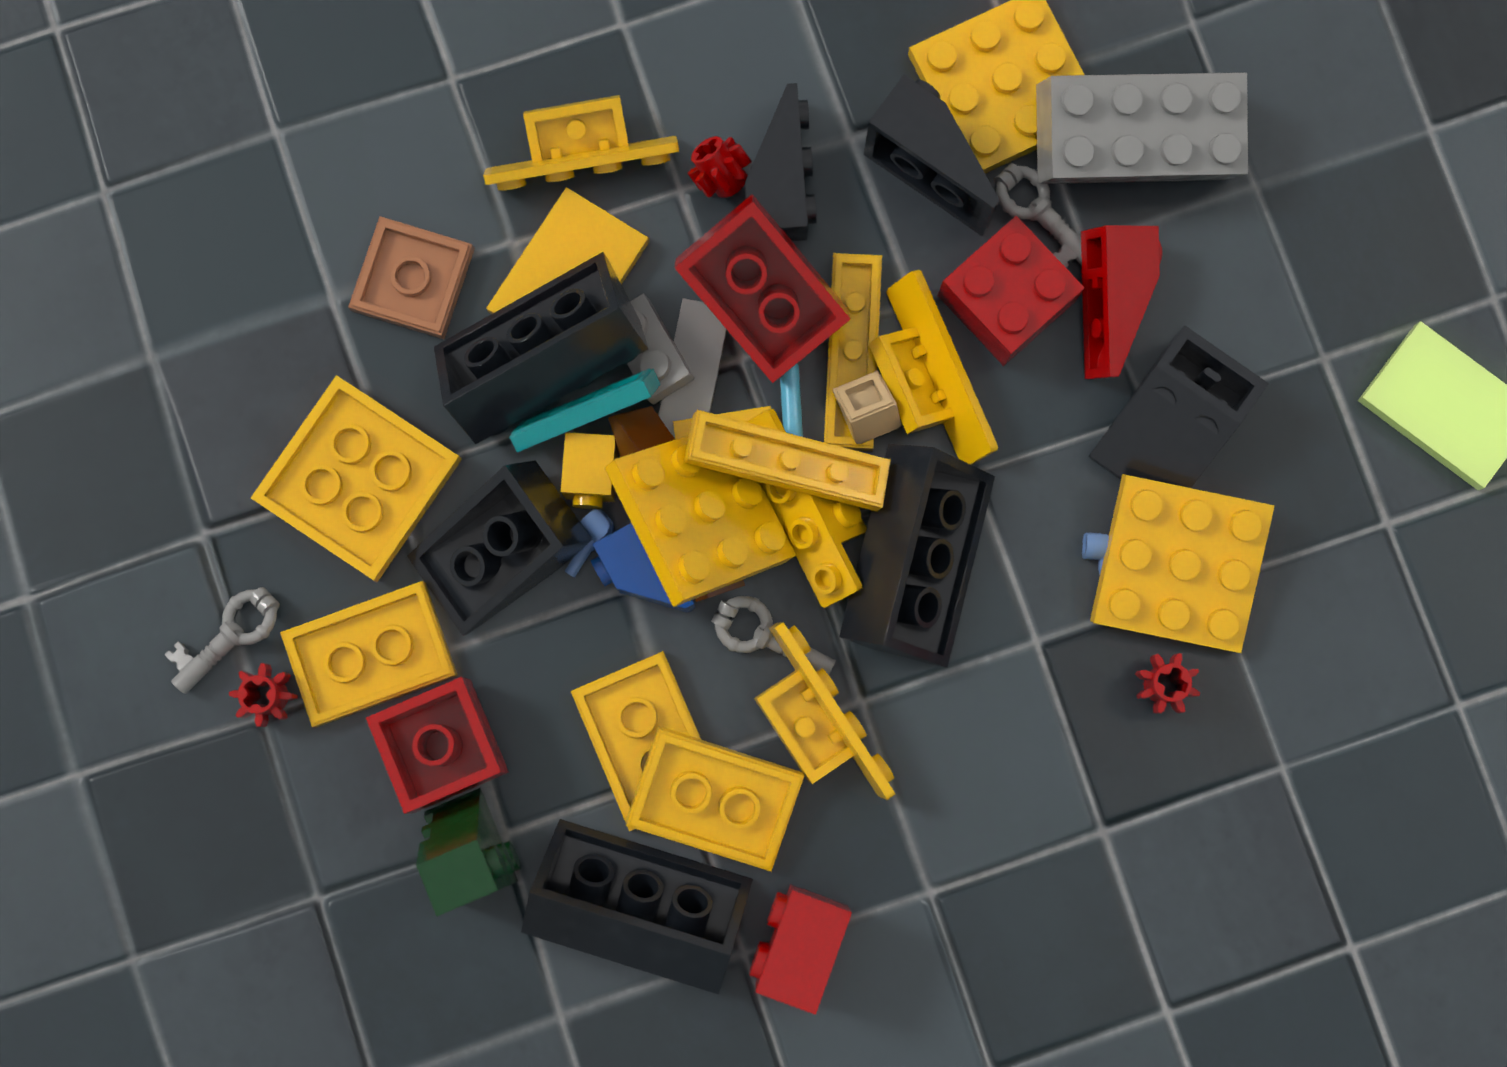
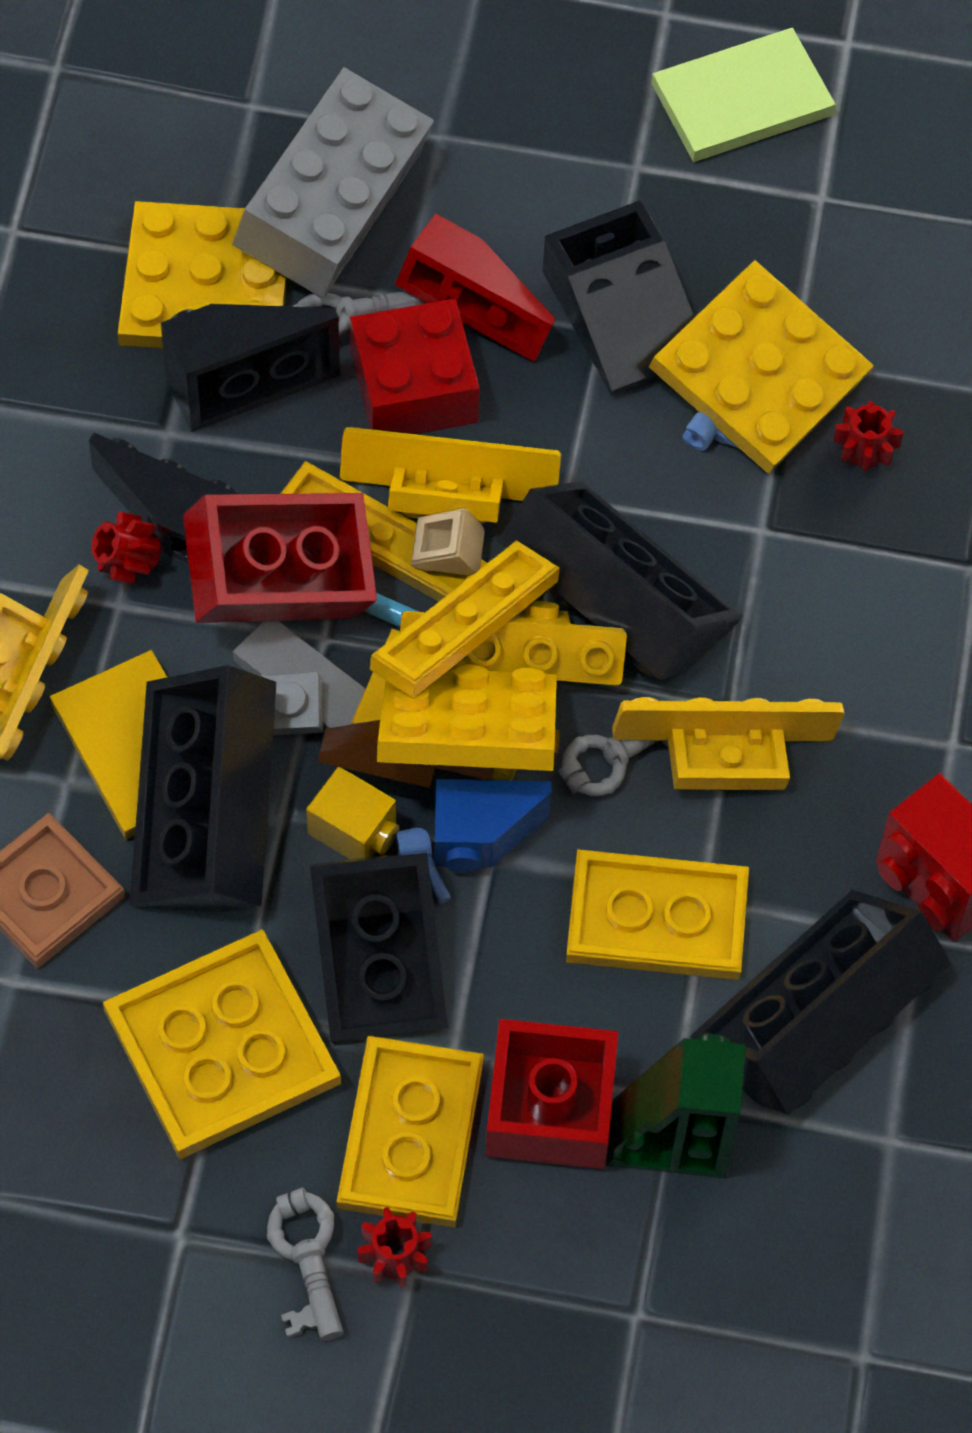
camera: 65 degrees left, 20 degrees down
teal tile [509,368,661,452] -> none
yellow tile [626,726,804,872] -> none

